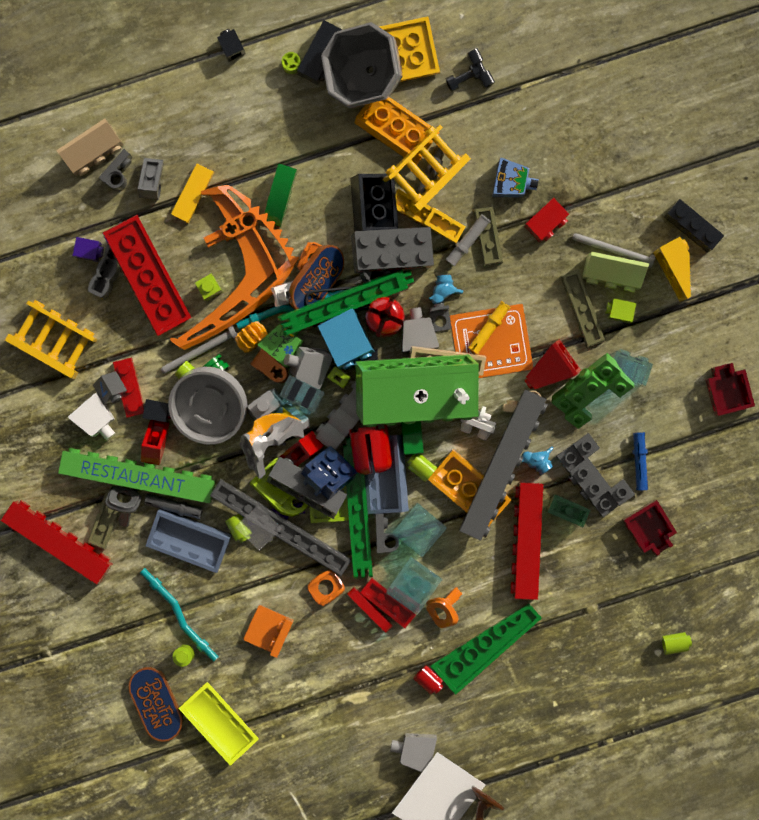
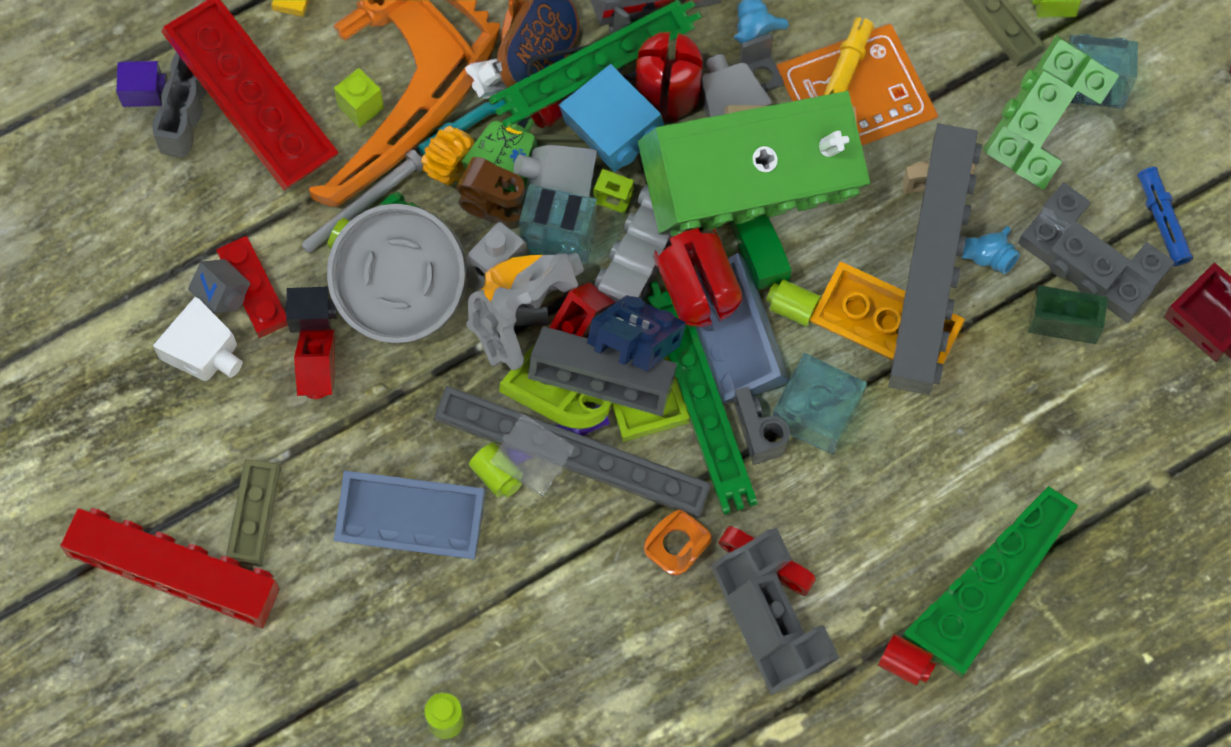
camera: 10 degrees left, 20 degrees down
yellow fence [5,300,98,379] -> none
bright green brick [58,448,216,503] -> none
dark grey piece [105,486,142,527] -> none
teal bar [140,568,219,662] -> none
dark grey pin [144,493,203,519] -> none
orange bracket [244,605,294,658] -> none
red plate [360,578,417,628] -> none
clear light blue brick [386,557,442,615] -> none
orange piece [426,587,462,628] -> none
white hips [461,406,496,440] -> none
red brick [510,482,543,600] -> none
red slope [525,339,581,390] -> none
none -> dark grey bracket [710,528,839,695]

